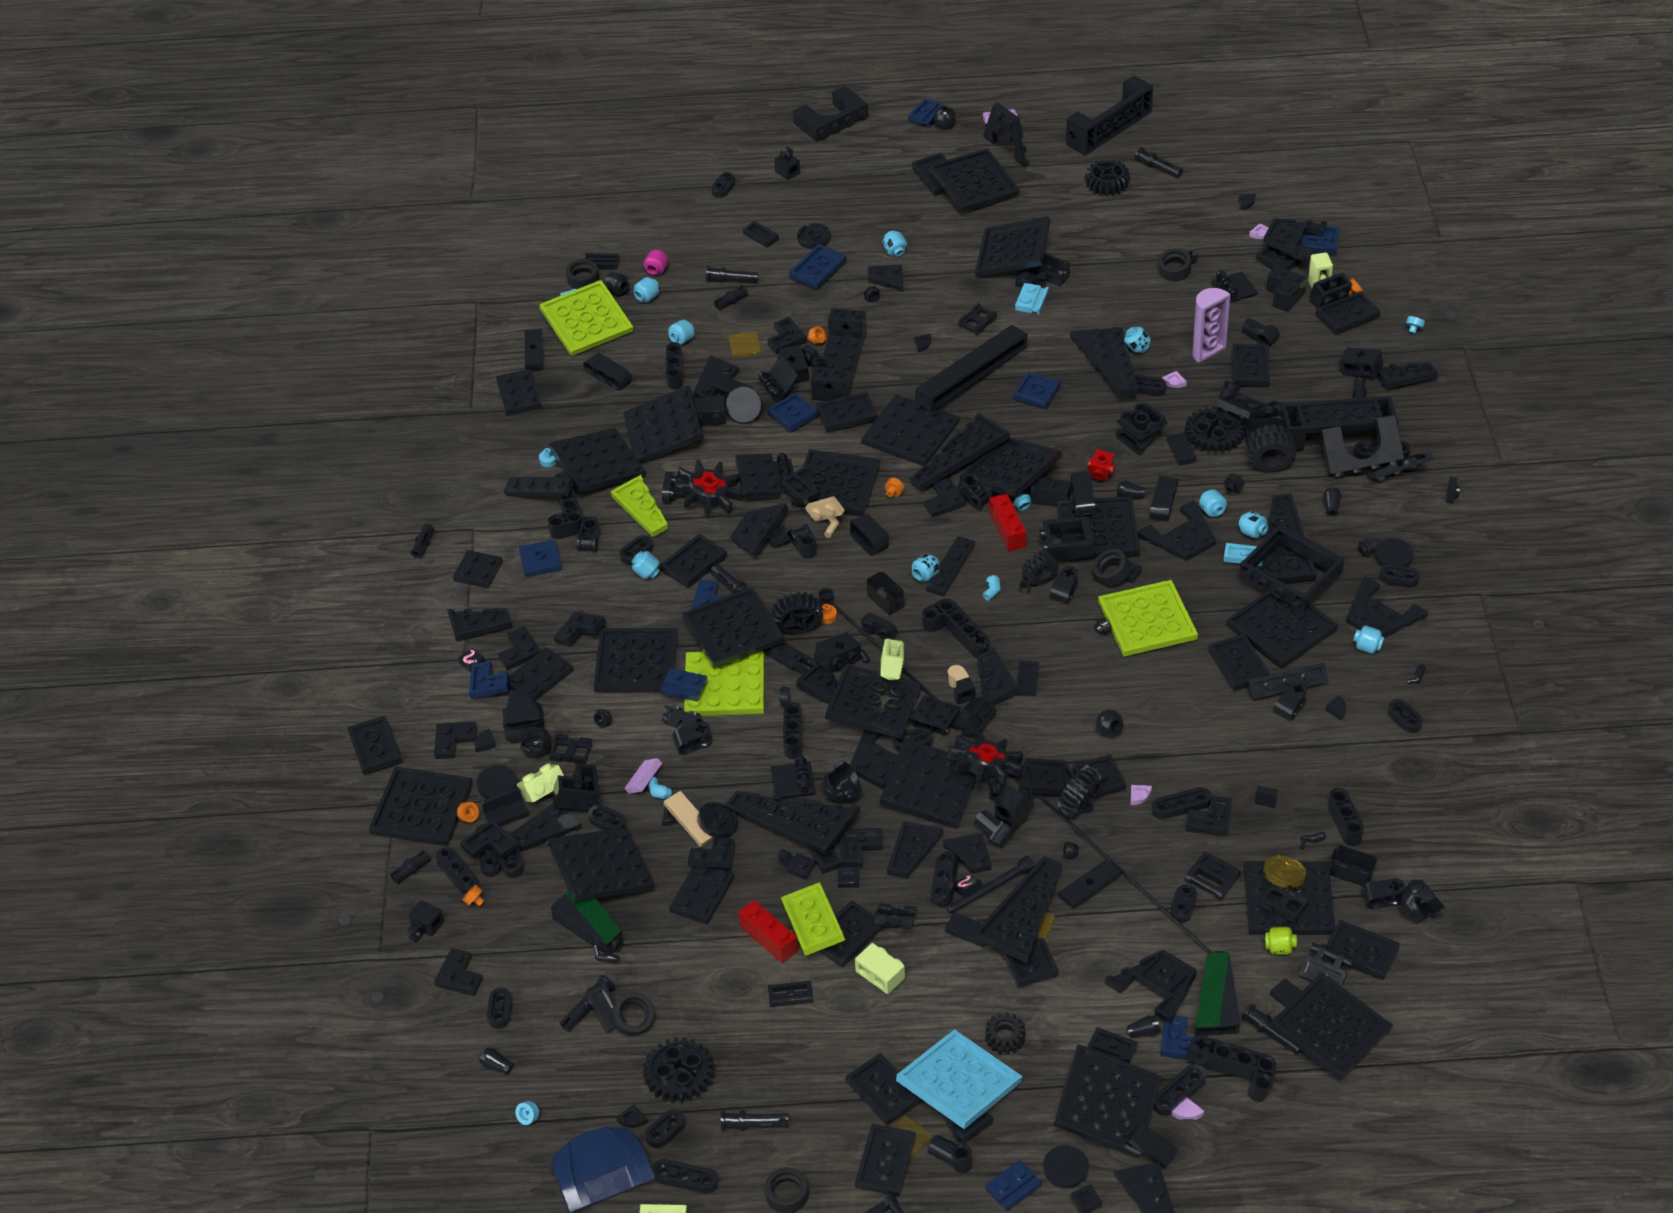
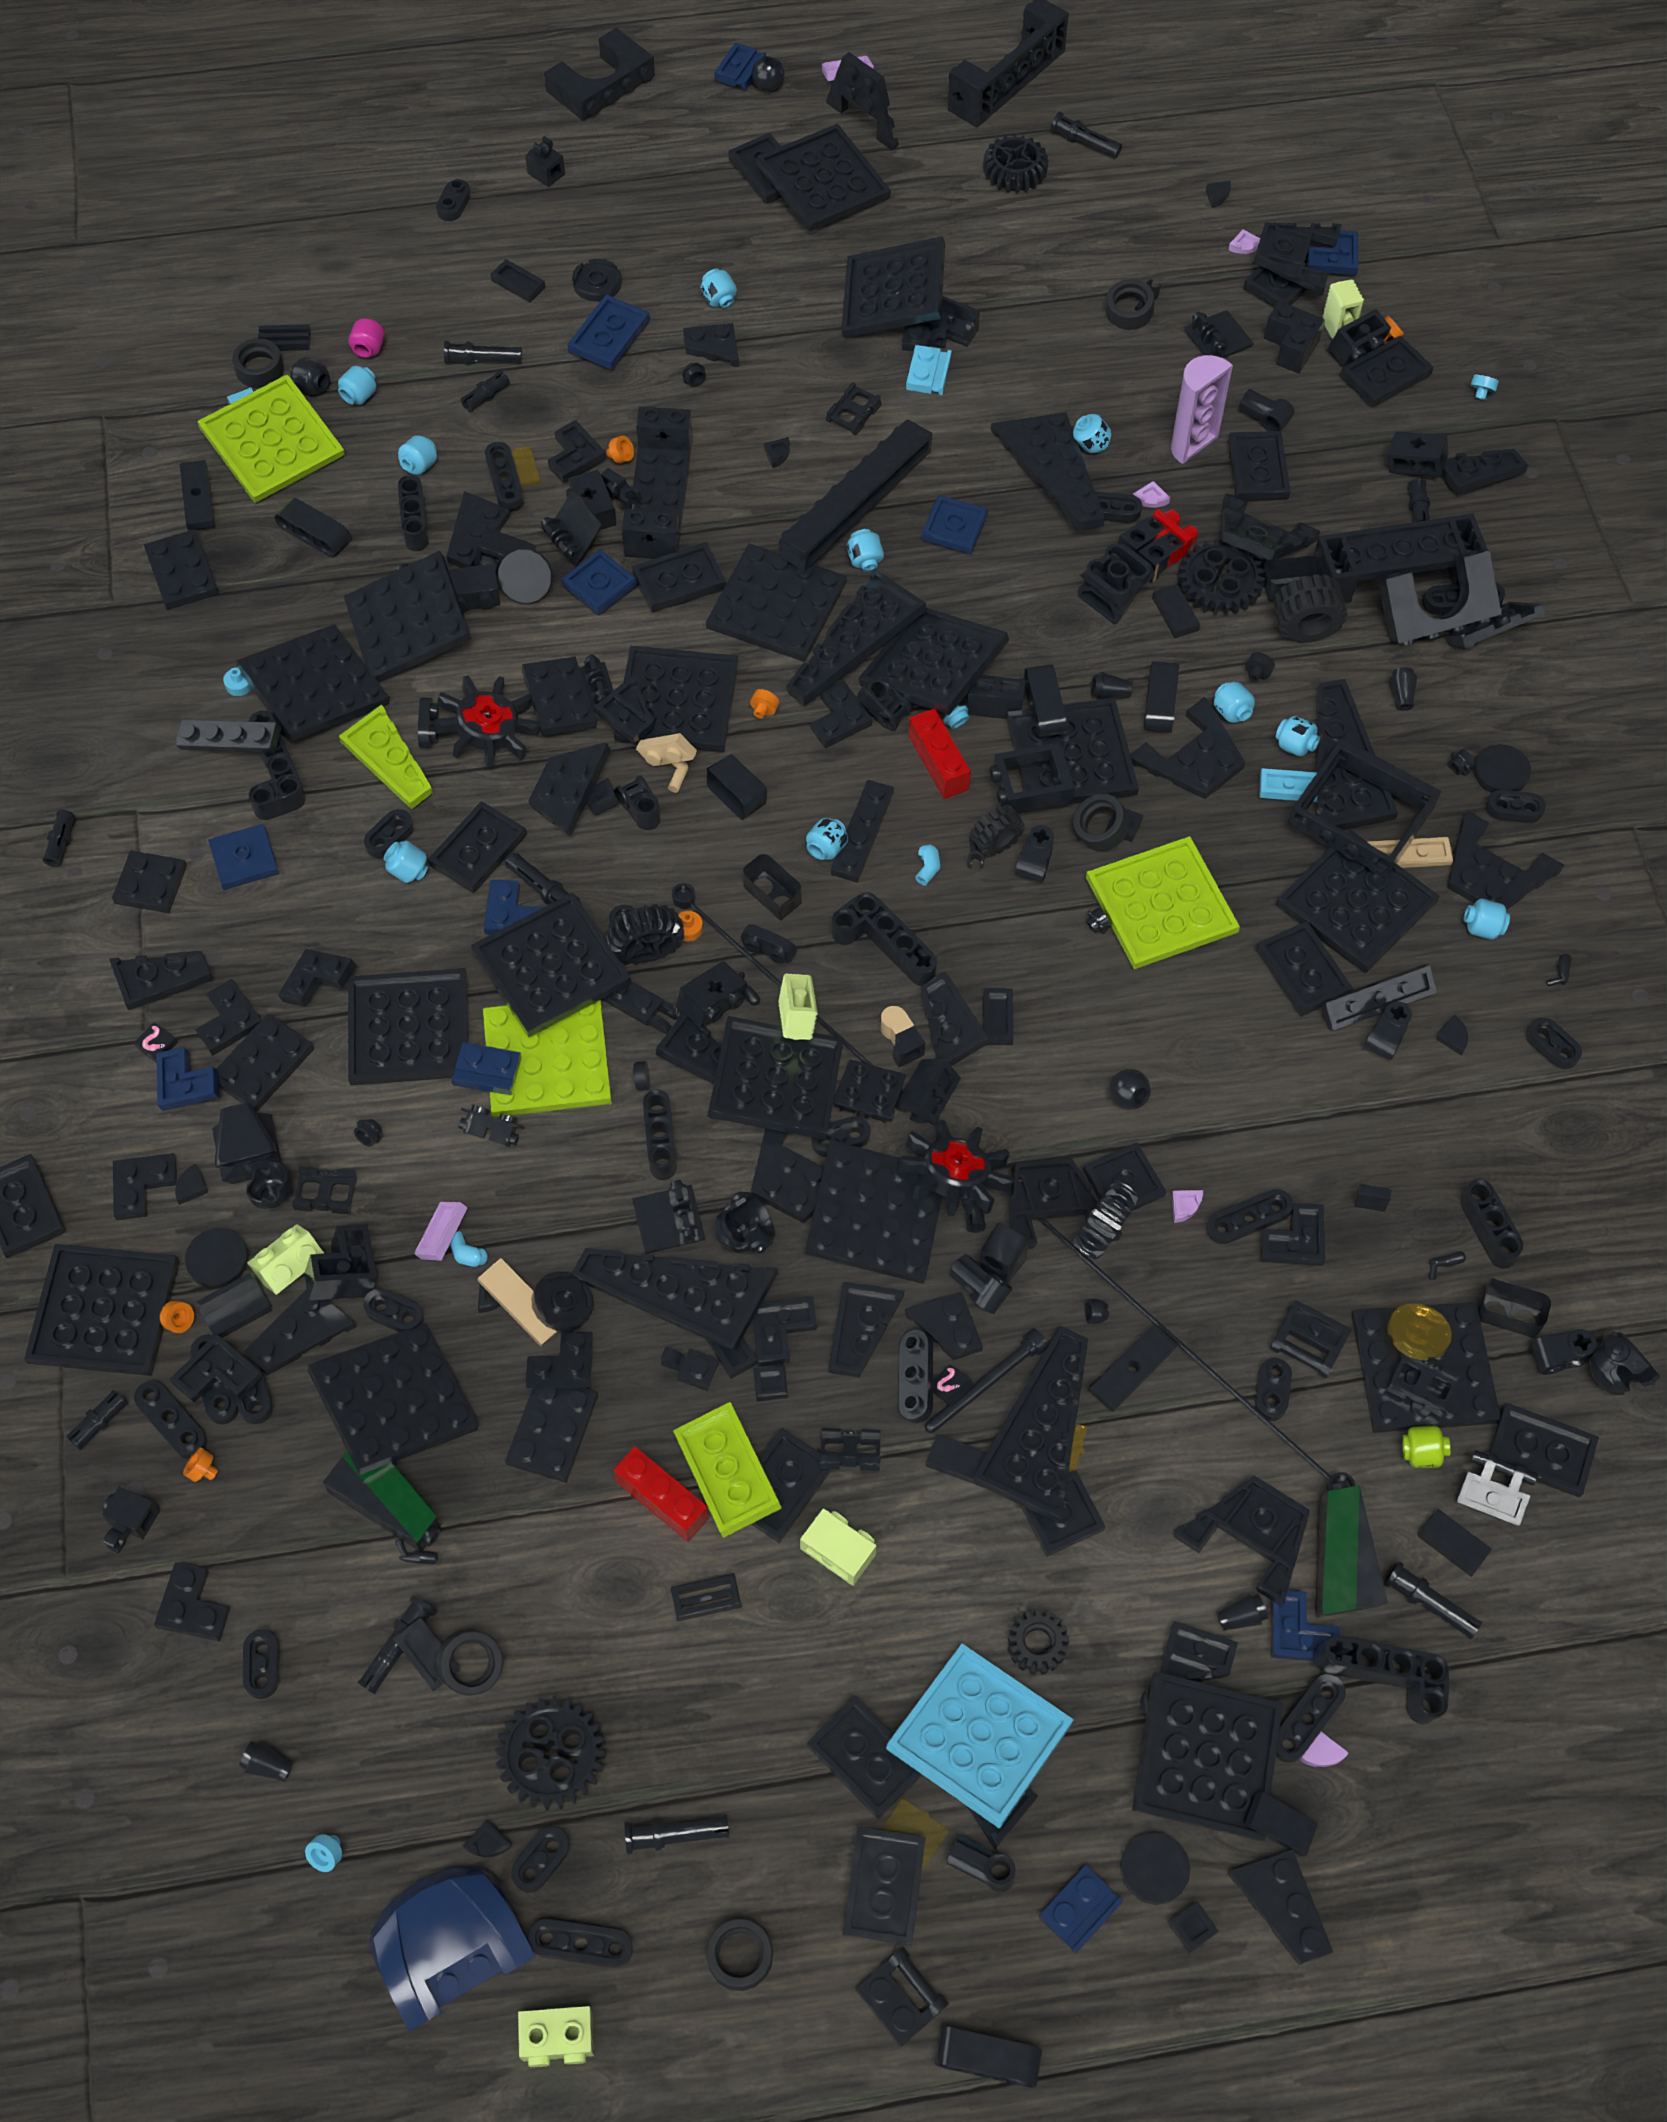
camera: 10 degrees left, 15 degrees up
black piece [576,516,600,552] -> none
black piece [672,721,713,755] -> none
red brick [1087,449,1115,481] -> none
black plate [1270,972,1393,1080] -> none
black plate [1446,477,1460,504] -> none
none -> black plate [485,442,523,510]
none -> medium azure head [846,529,884,571]
none -> black hips [1118,509,1198,583]
none -> tan tile [1368,837,1453,868]

